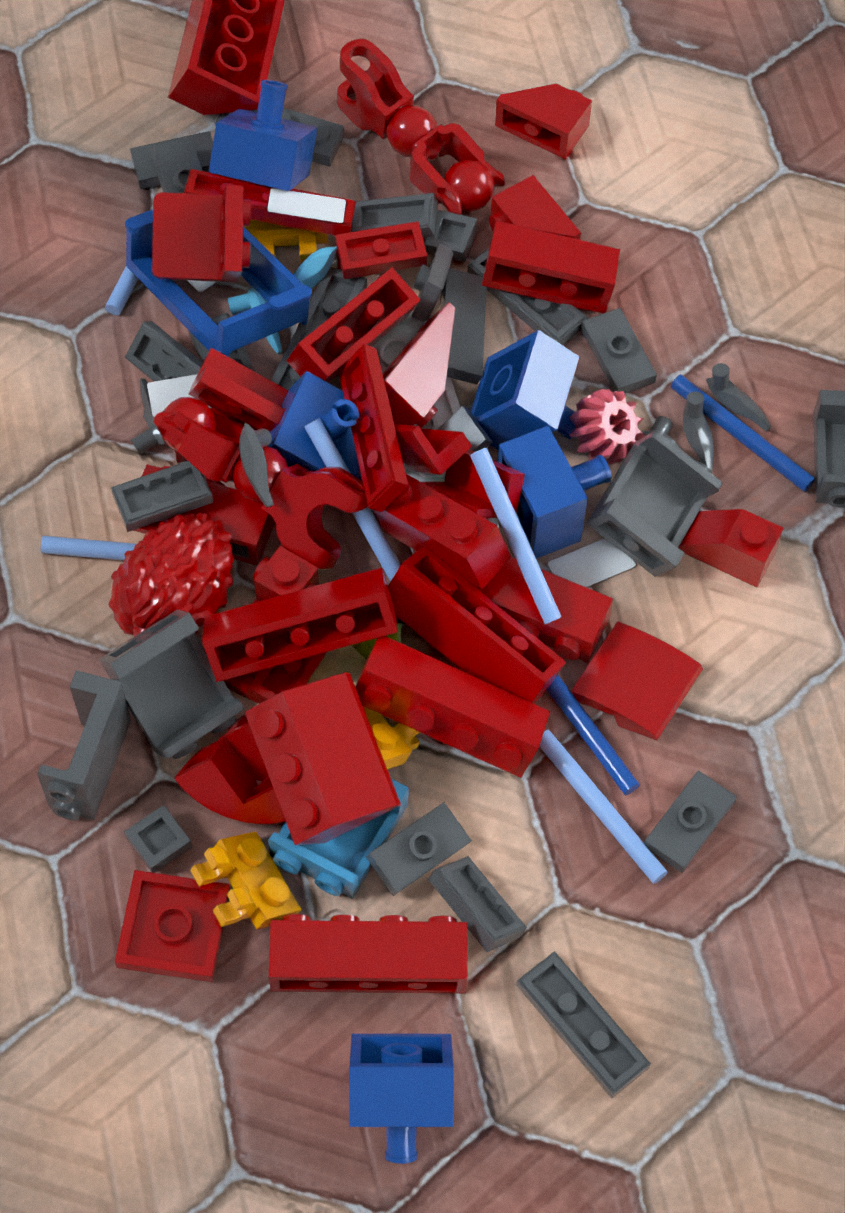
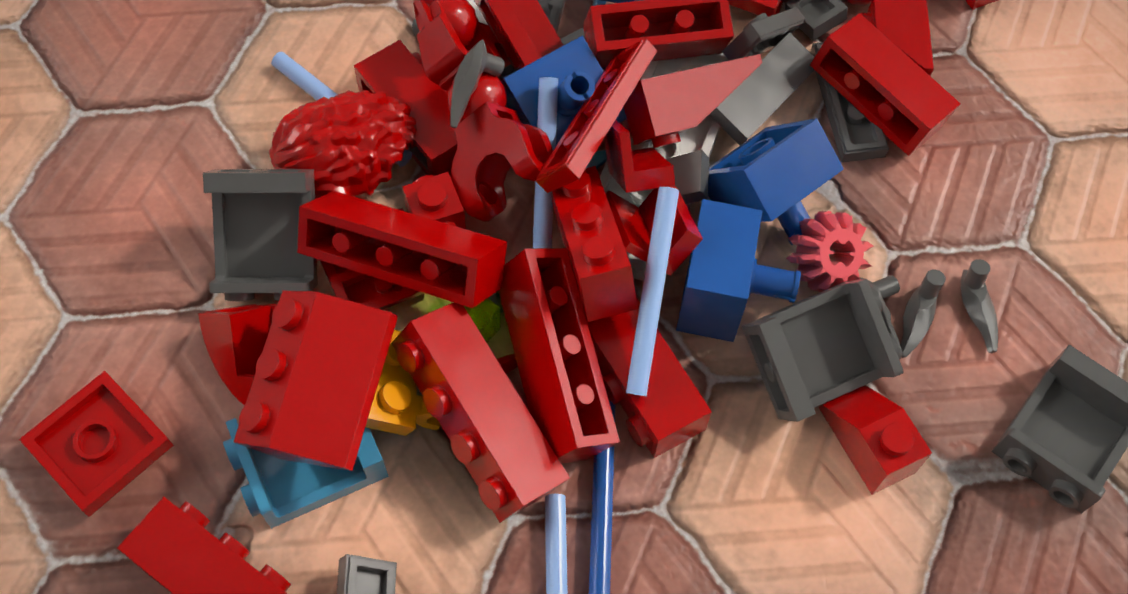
camera: 35 degrees right, 0 degrees up
dark grey panel [37,670,131,821] -> none
dark grey plate [111,461,213,532] -> none
dark grey plate [124,805,192,873] -> none
light orange plate [190,831,302,930] -> none
dark grey plate [366,802,472,896] -> none
white sticker [548,538,636,587] -> none
red slope [571,621,703,741] -> none
dark grey plate [581,308,657,394] -> none
blue bar [670,374,815,492] -> none

